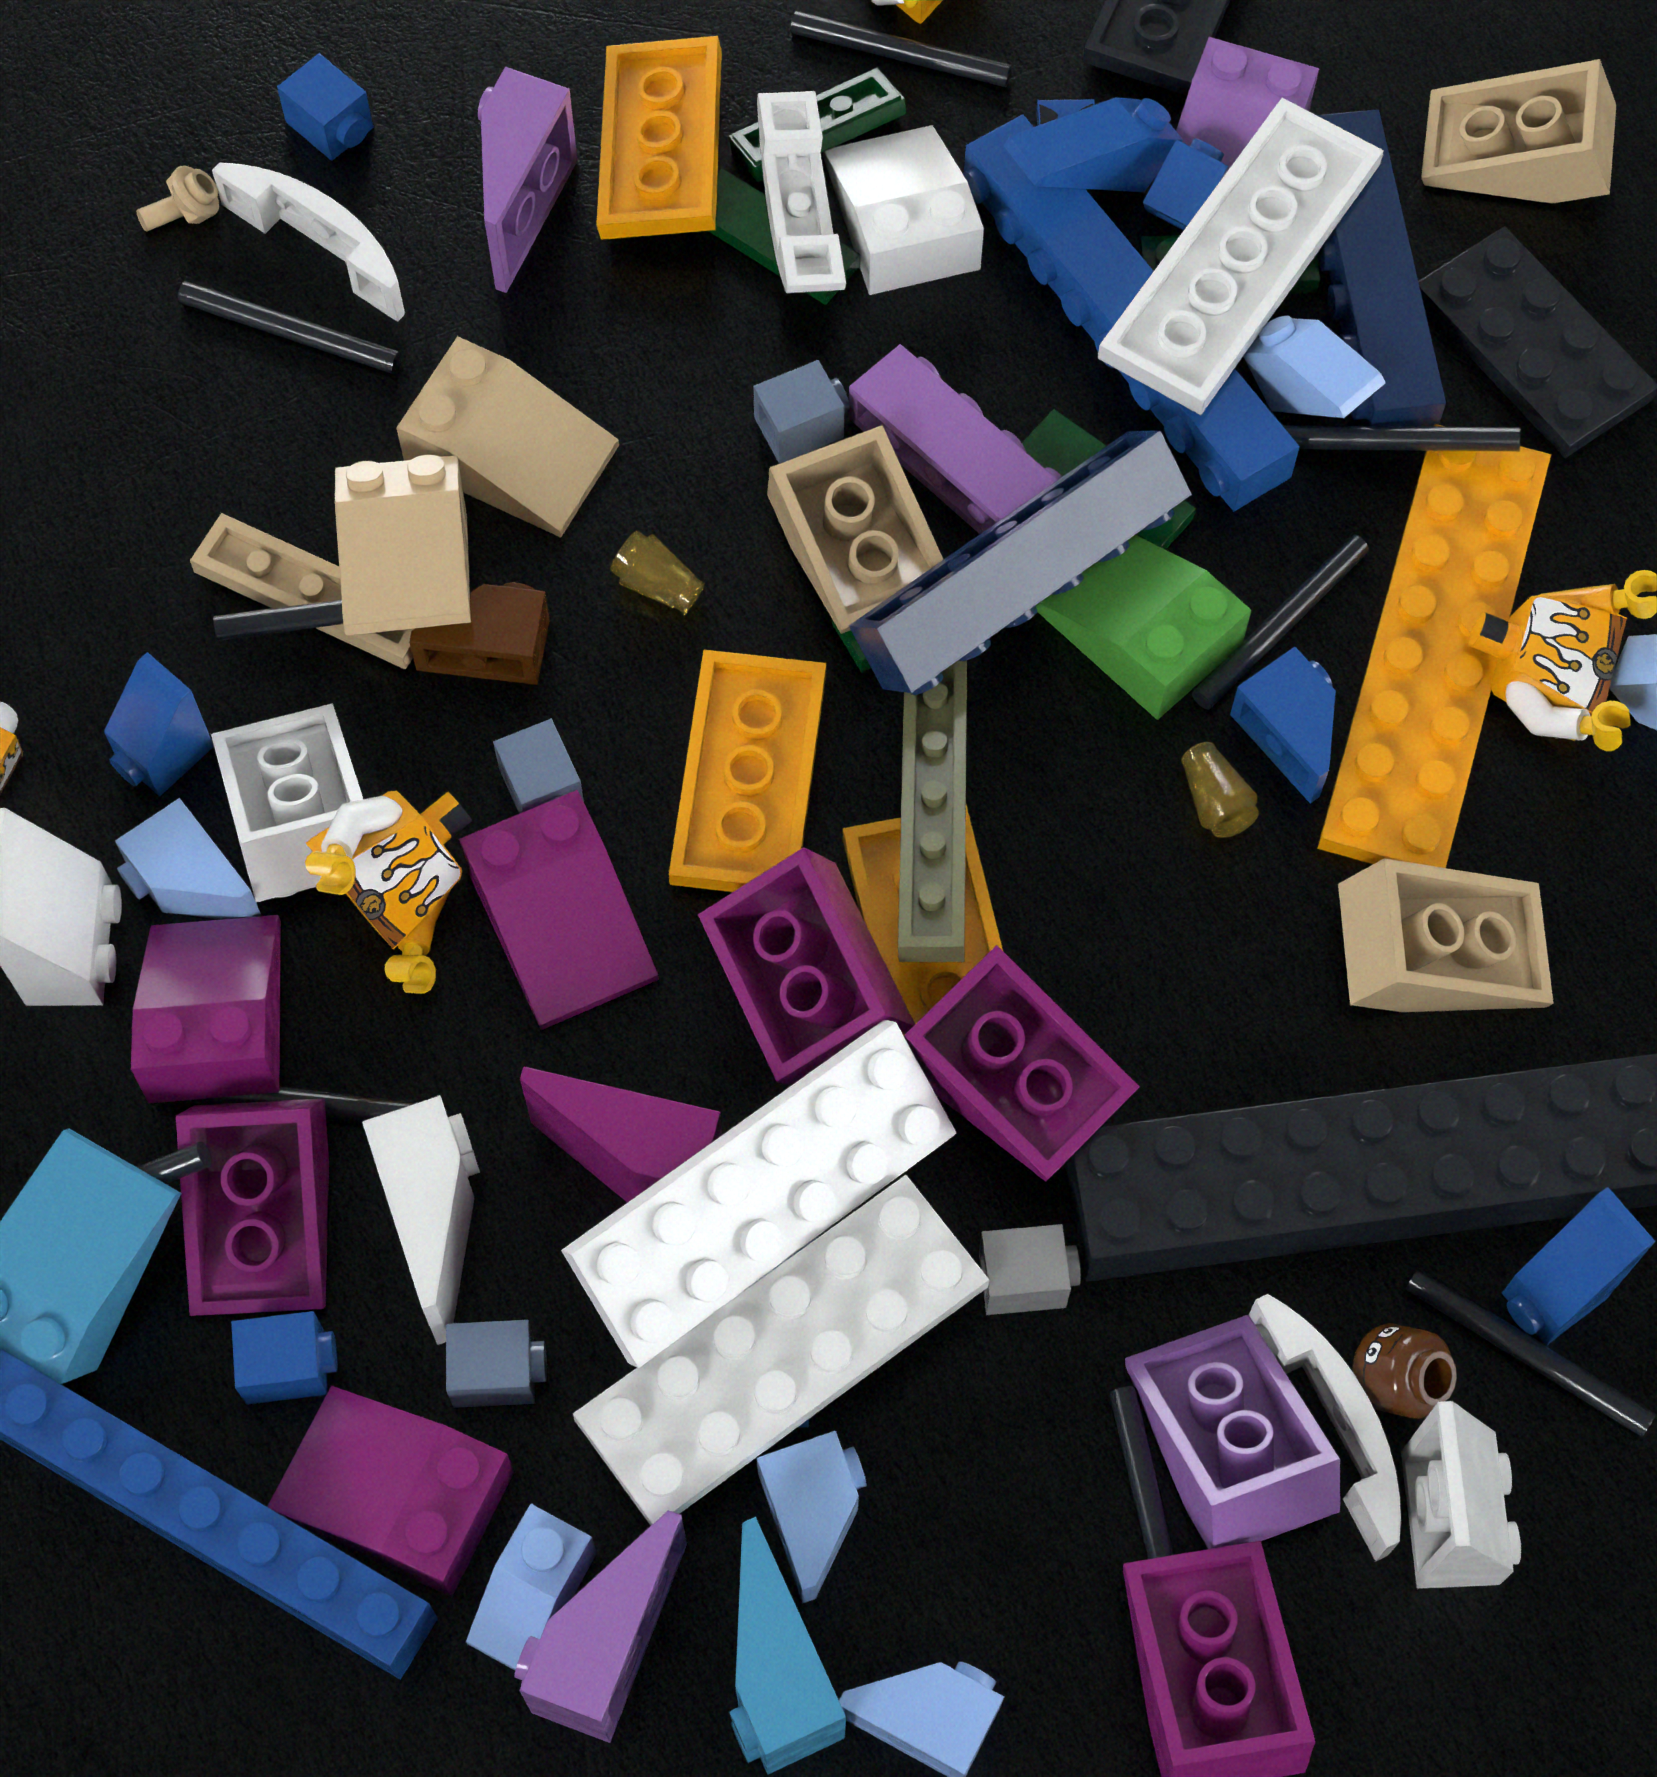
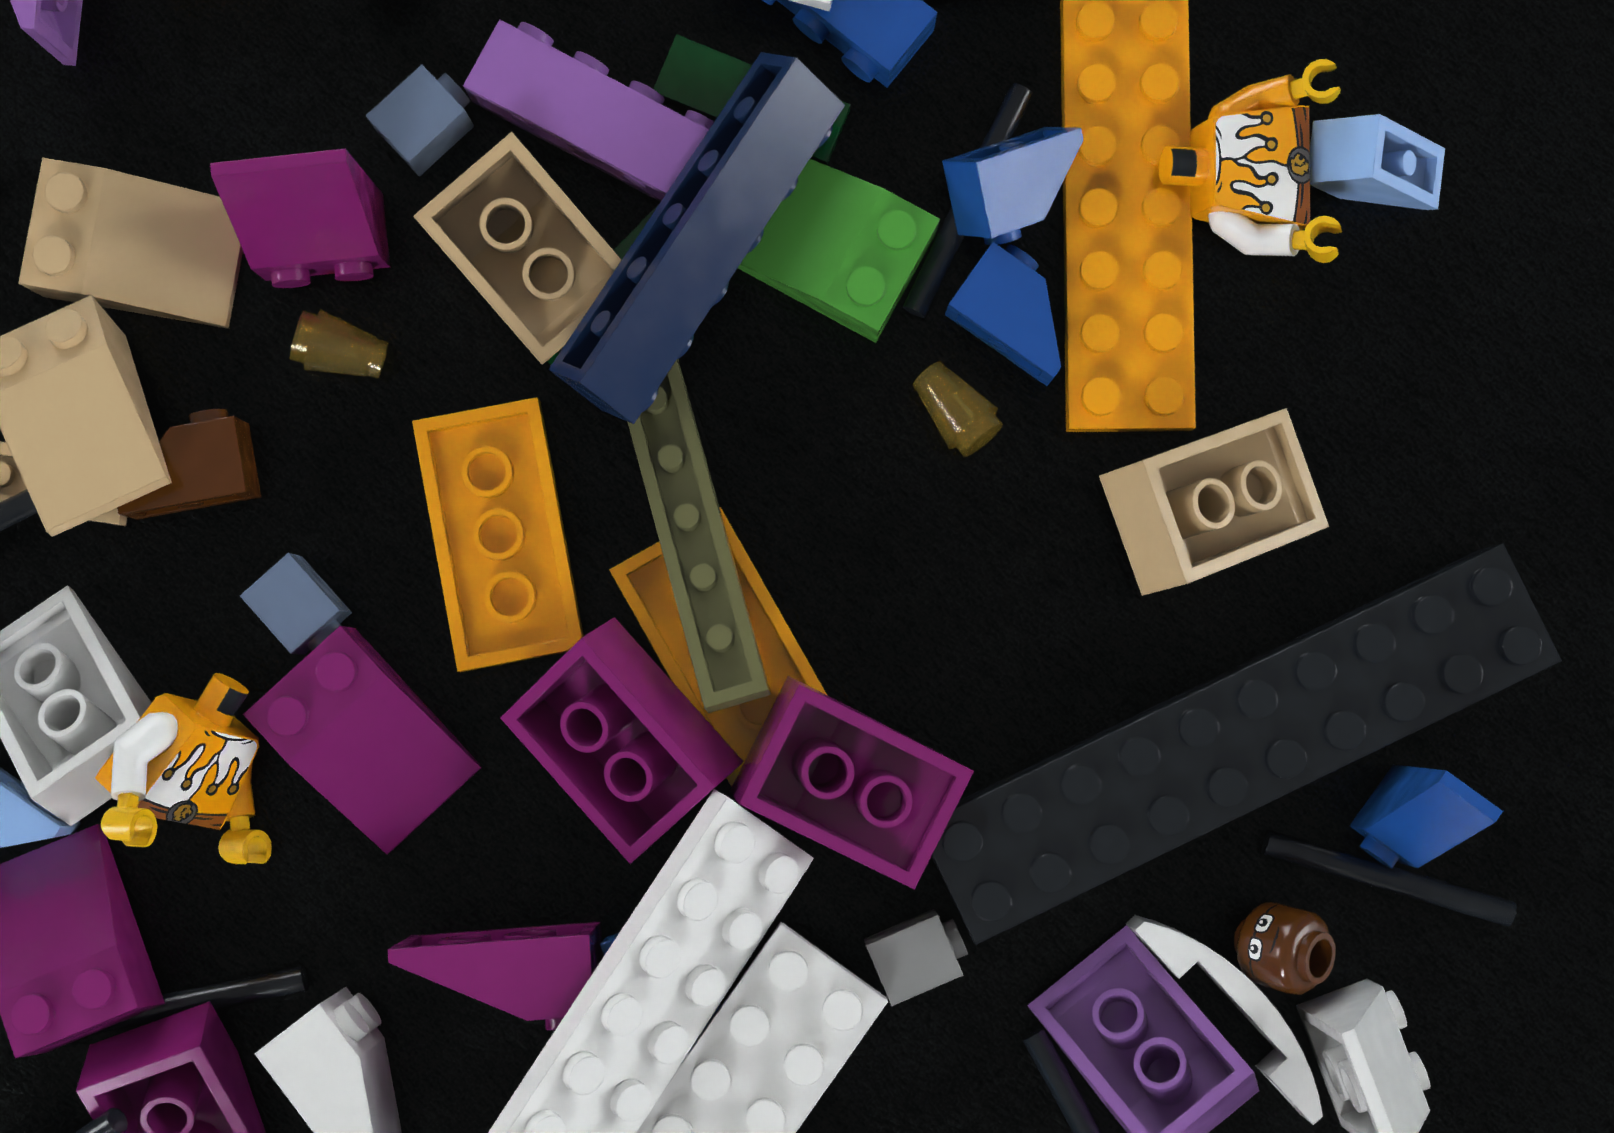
camera: 20 degrees left, 20 degrees up
none -> magenta slope [210,148,390,288]
none -> slope [942,127,1084,245]

